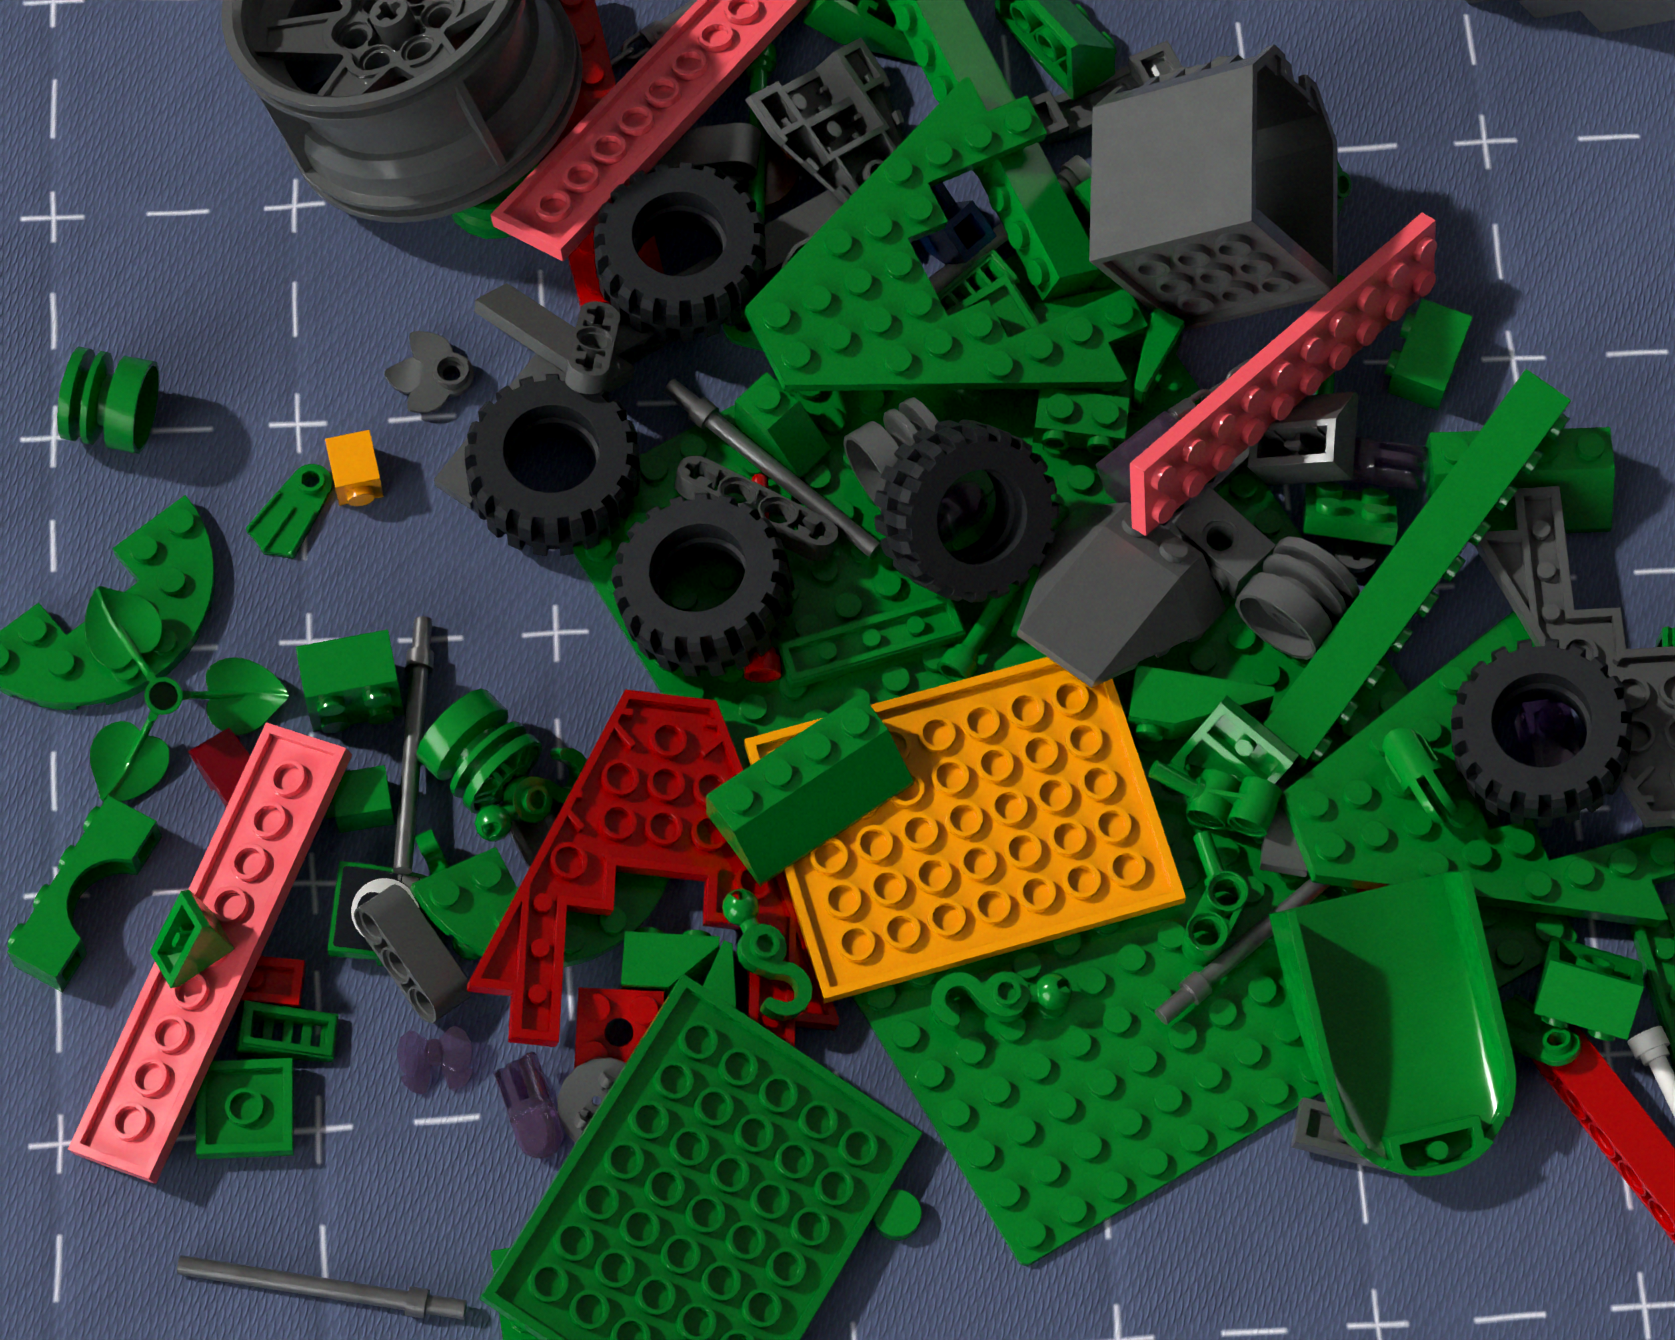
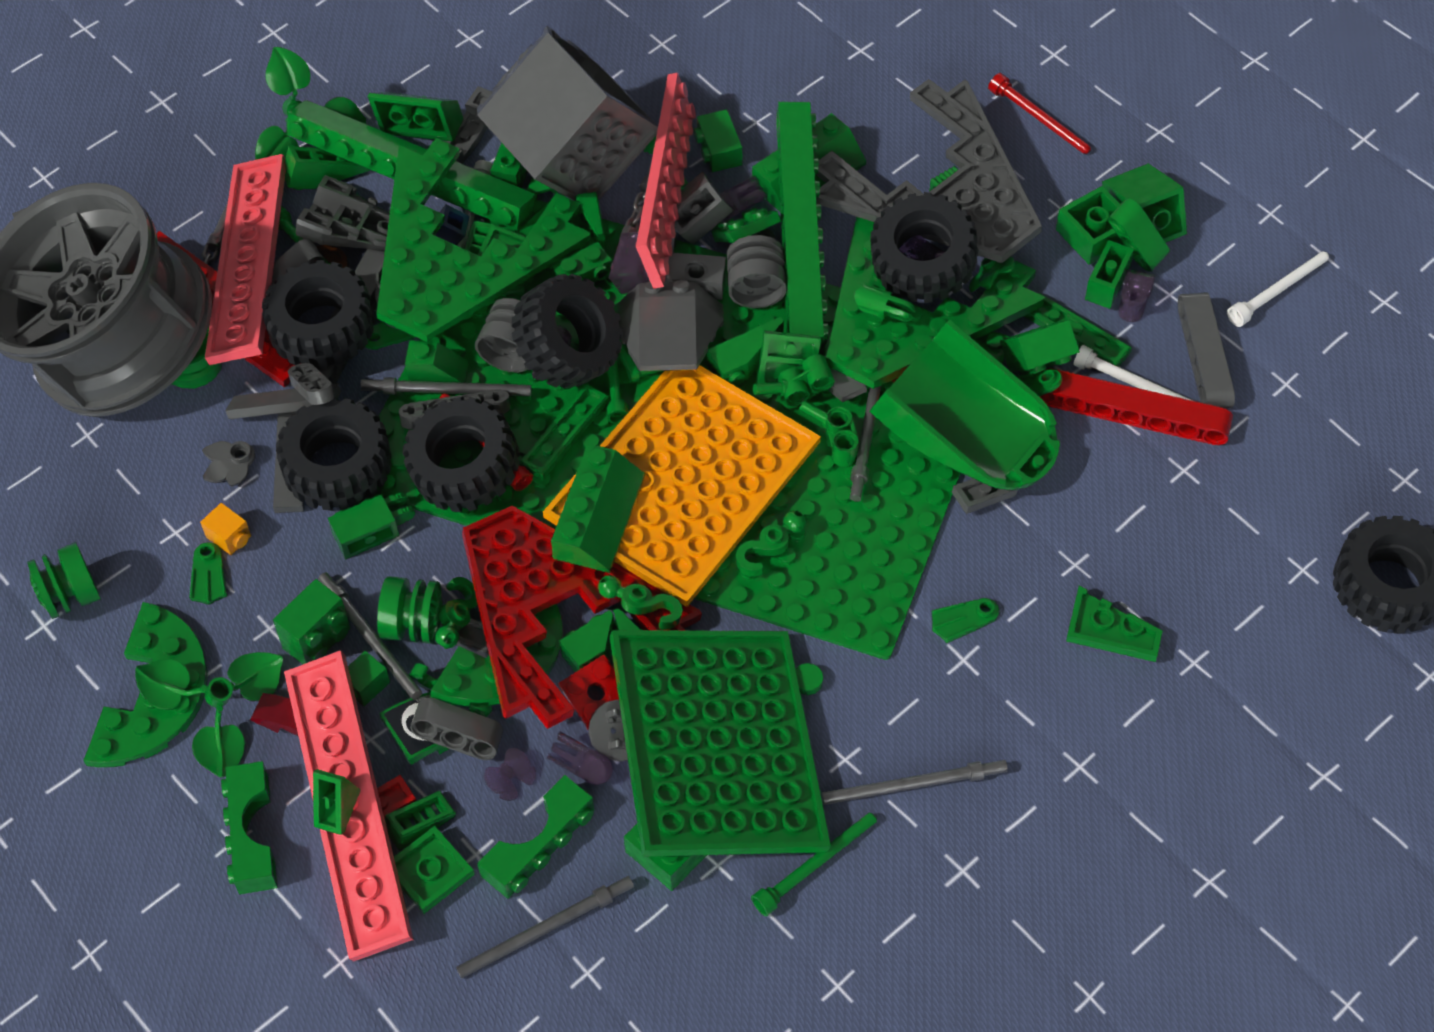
camera: 35 degrees left, 10 degrees down
none -> green hinge [328,492,415,560]
none -> green arch [477,775,594,899]
none -> green piece [931,598,999,643]
none -> green plate [969,257,1016,292]

